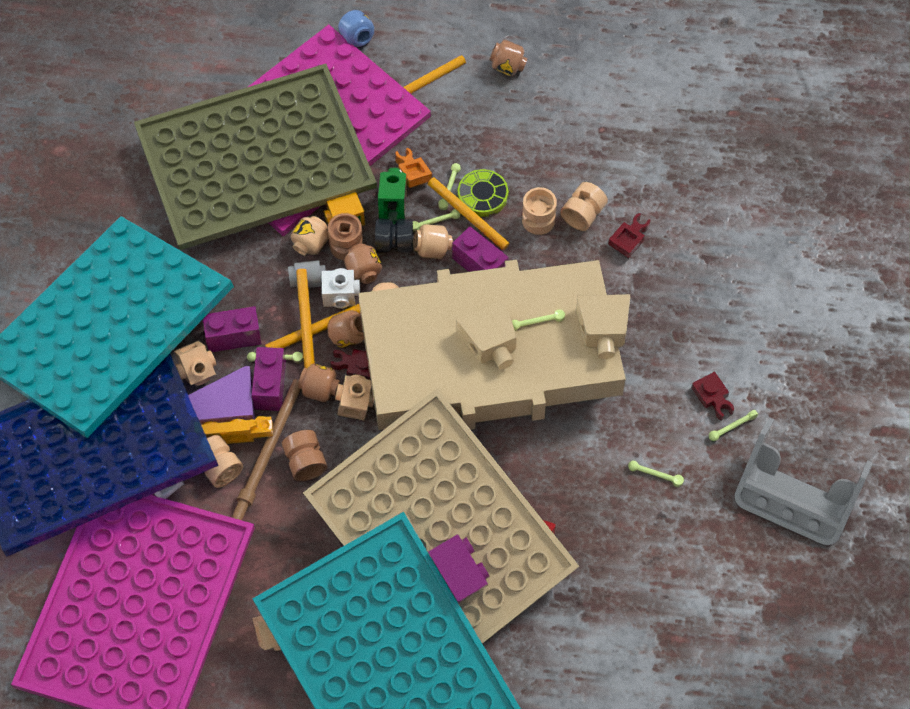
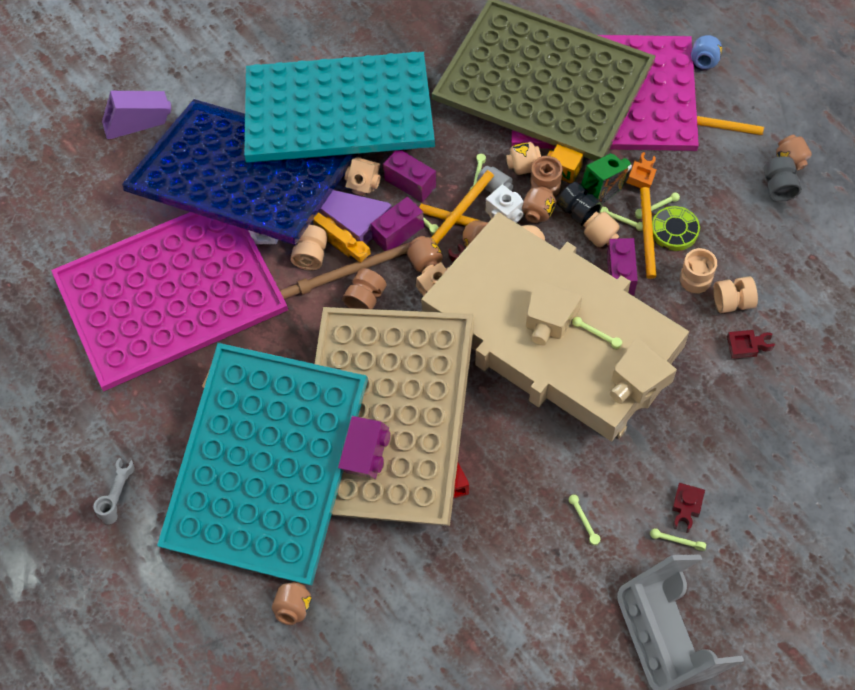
camera: 50 degrees right, 0 degrees up
none -> yellowish green hinge [470,154,486,190]
none -> dark grey wheel [763,156,802,202]

